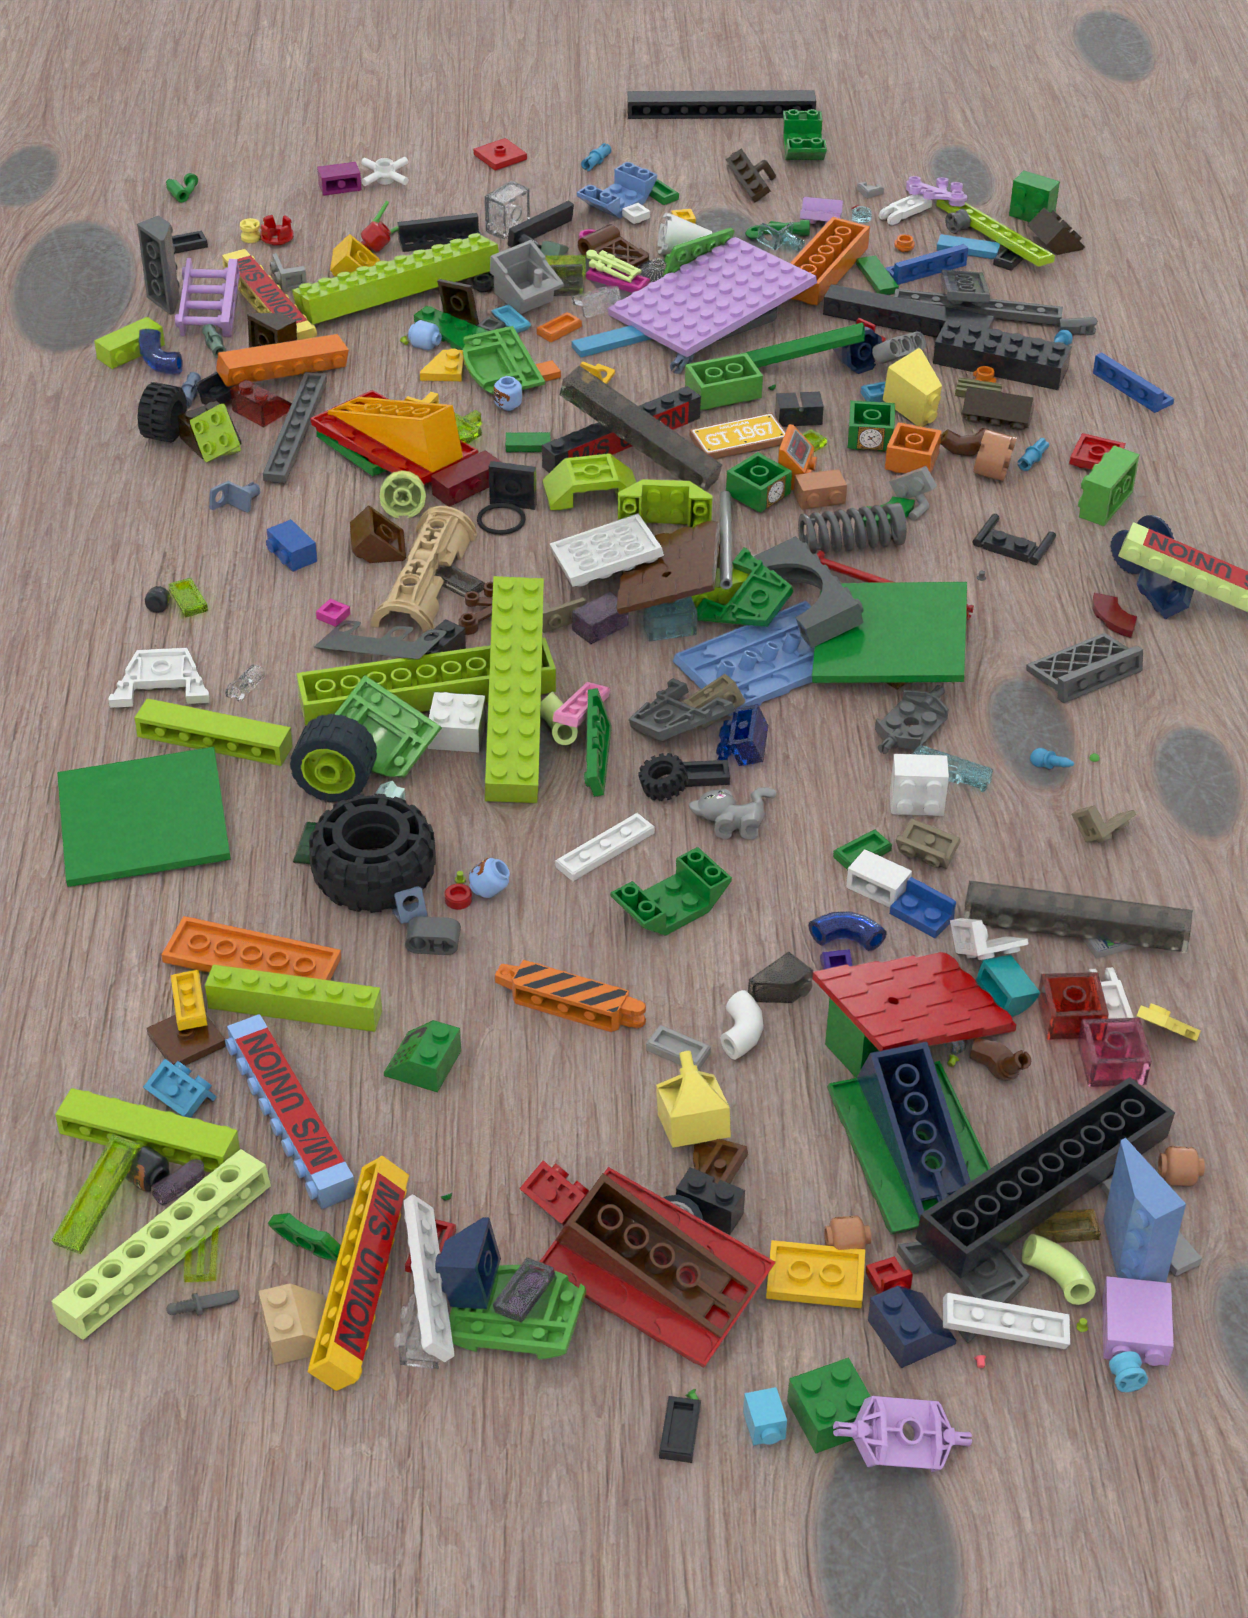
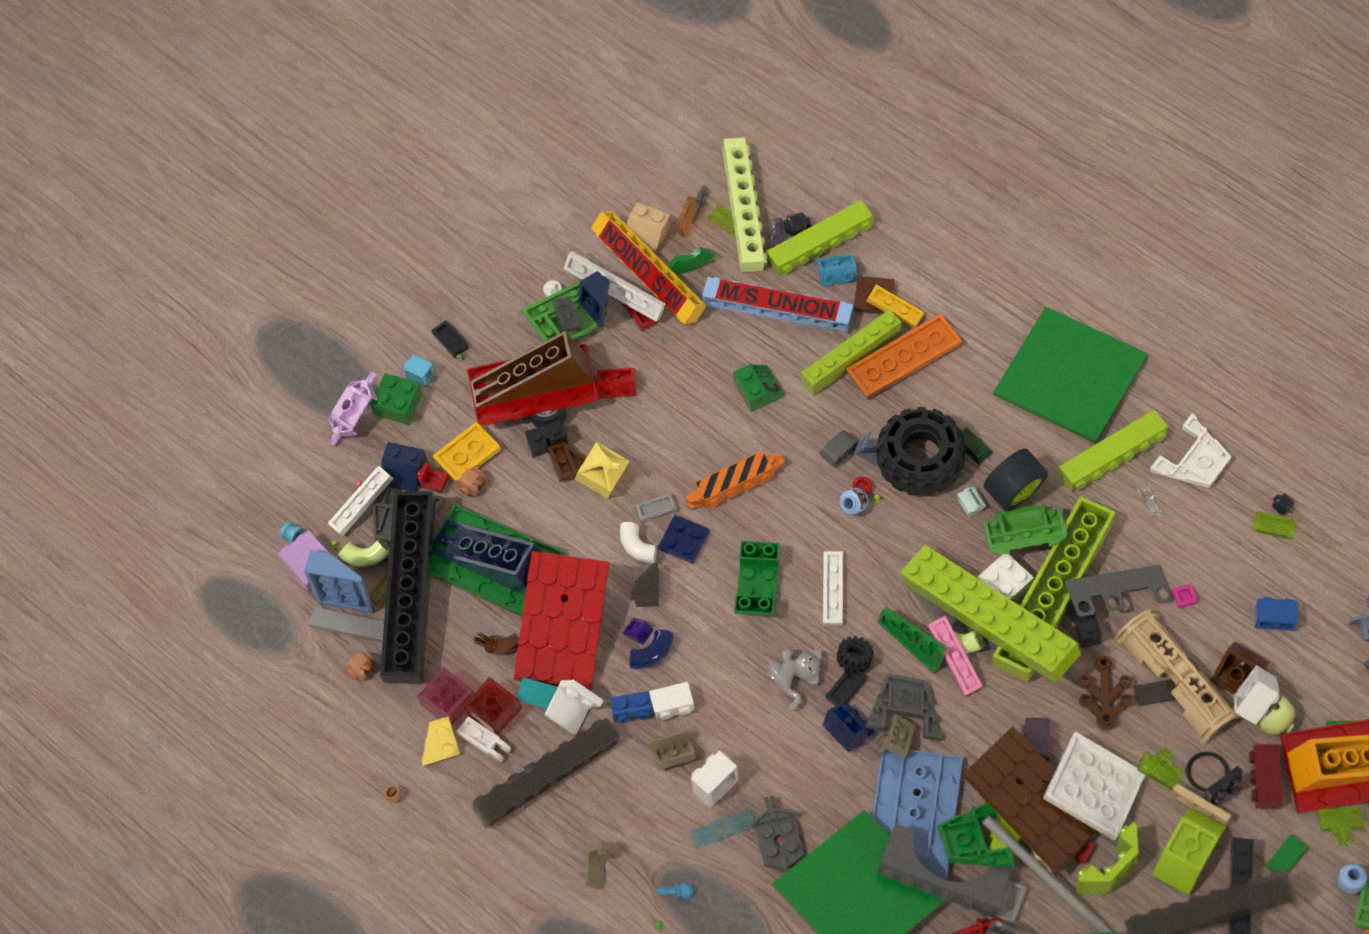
camera: 140 degrees right, 20 degrees up
clear neon green tile [51,1134,142,1254] -> none
dark tan bracket [542,598,587,633] -> none
green tile [833,829,892,870] -> none
none -> white tile [543,280,562,297]
none -> clear blue plate [658,515,710,564]
none -> clear orange tile [676,196,698,237]
none -> clear neon green hinge [1137,747,1181,790]
none -> tan tile [1172,784,1231,826]
none -> white brick [1233,665,1280,725]

